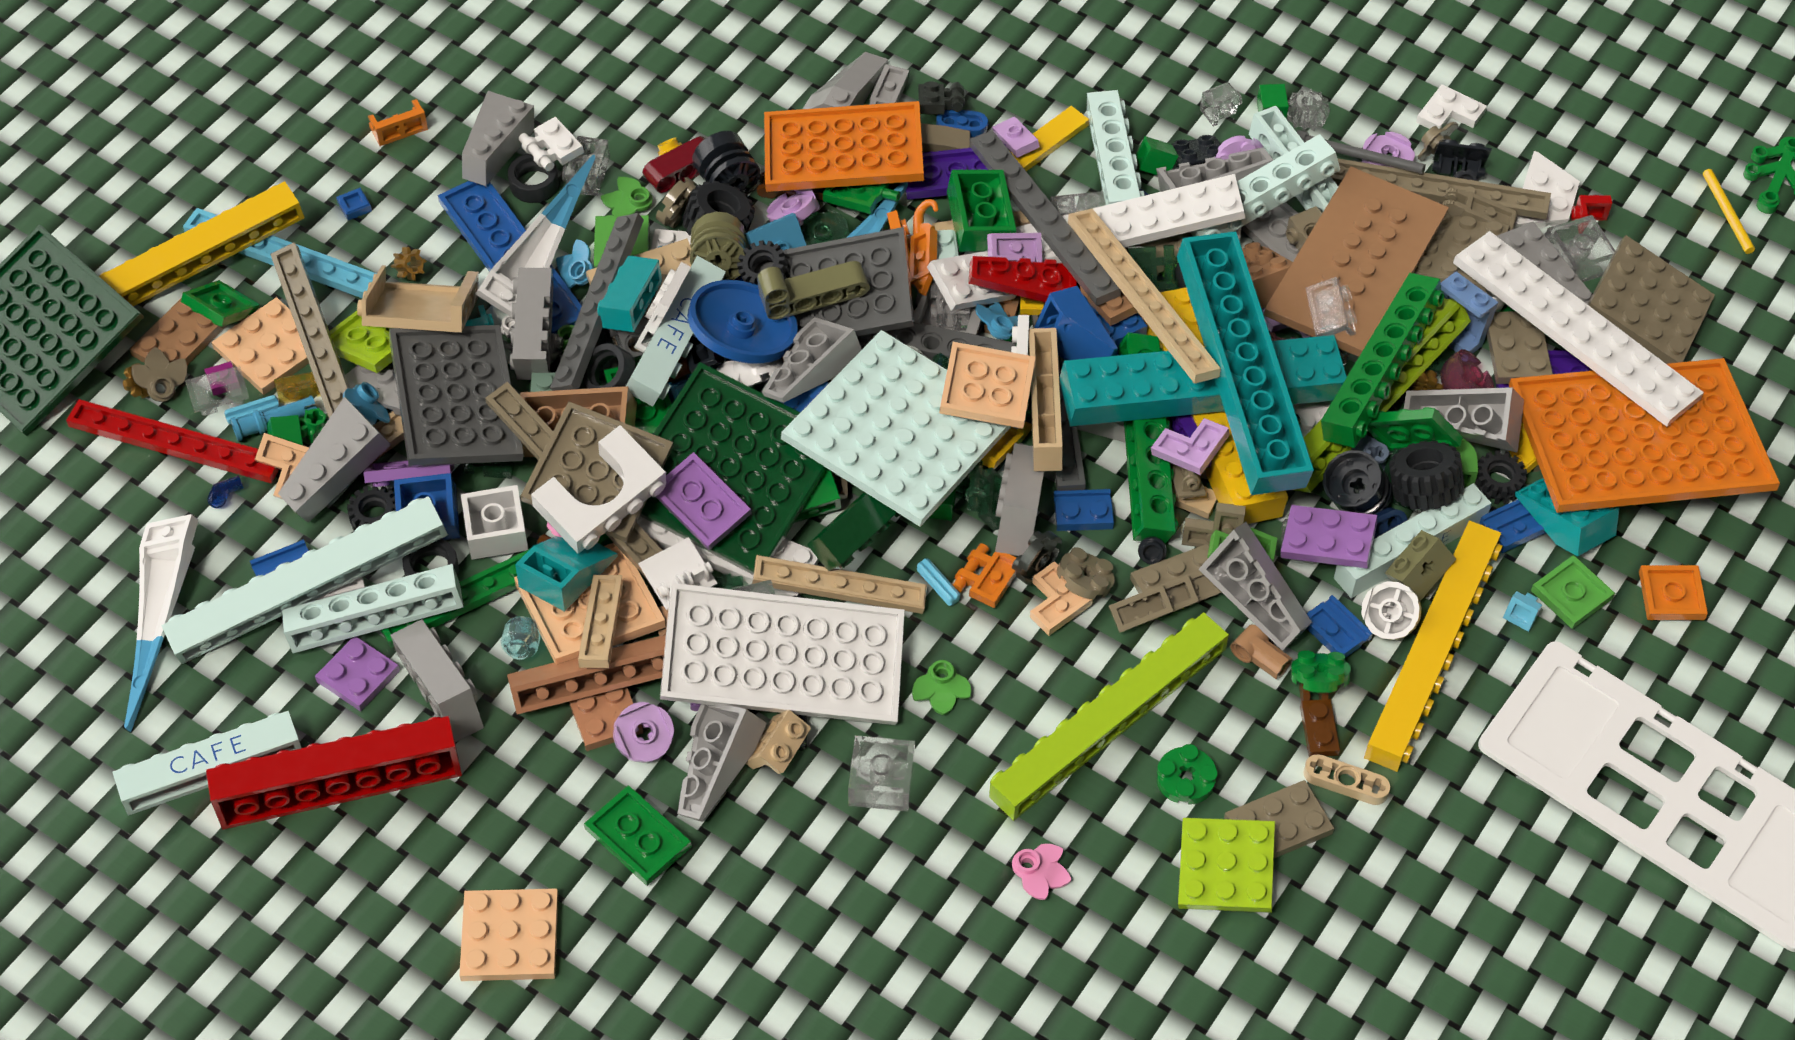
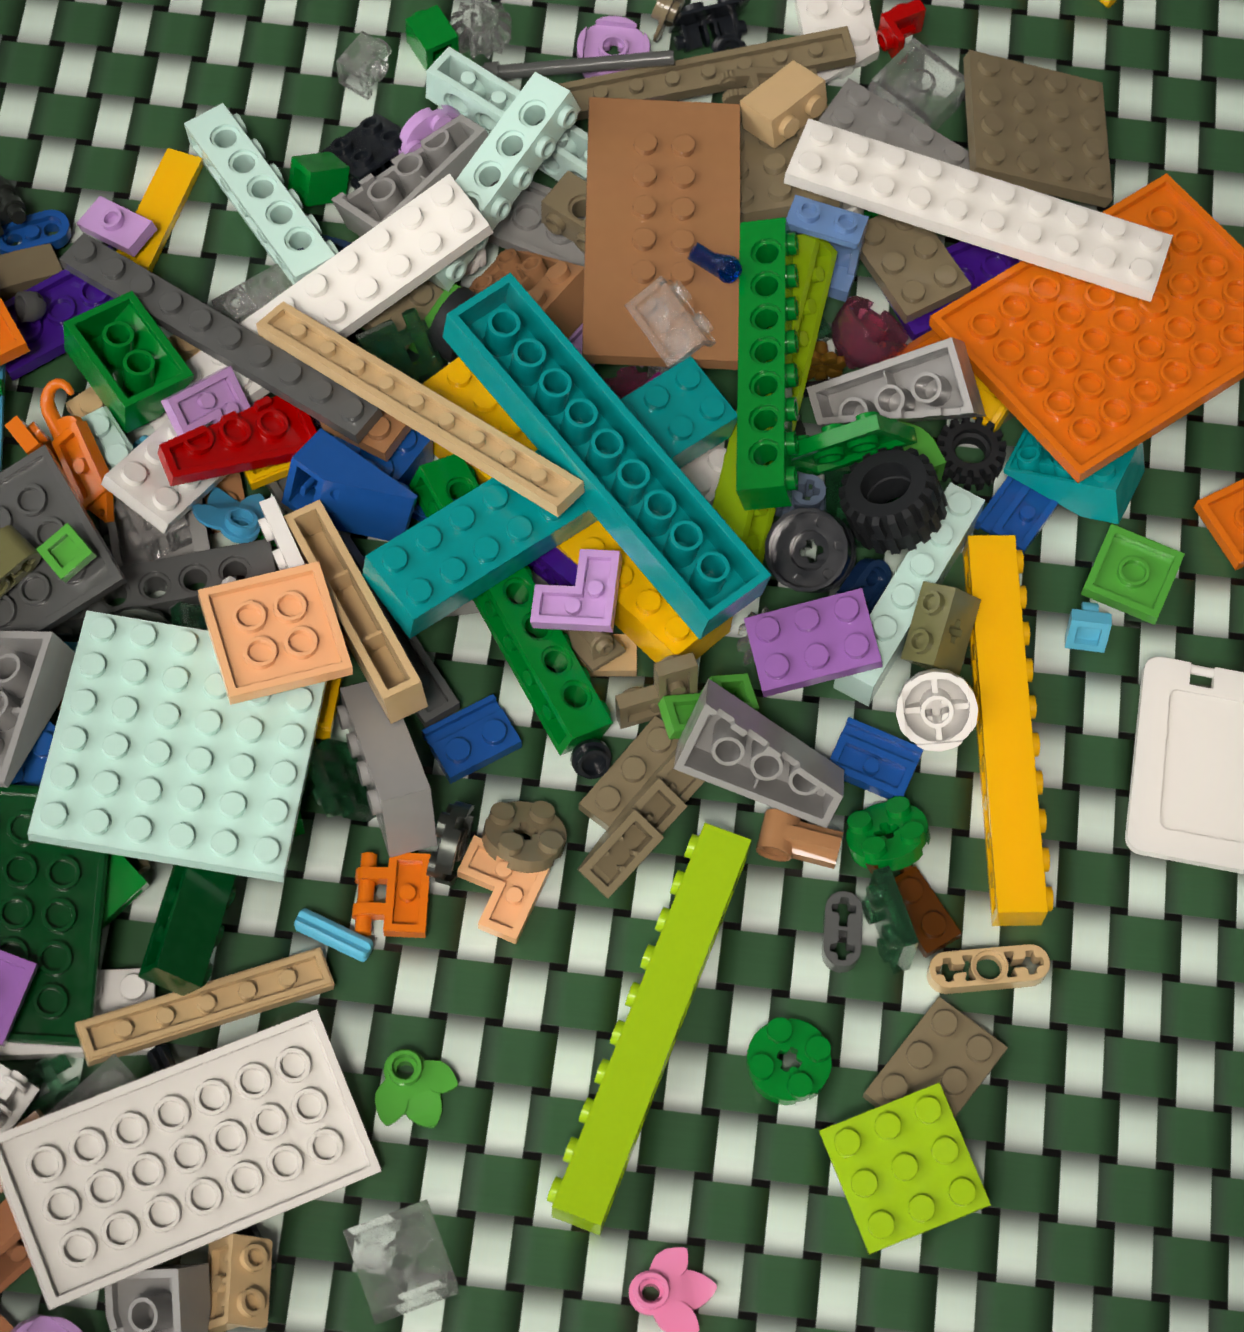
camera: 30 degrees left, 10 degrees up
none -> dark grey hinge [14,291,47,323]
none -> bright green plate [36,522,97,583]
none -> clear blue arm [687,242,742,283]
none -> tan brick [740,60,827,149]
none -> dark grey beam [822,891,863,973]
none -> clear green plate [862,865,919,974]

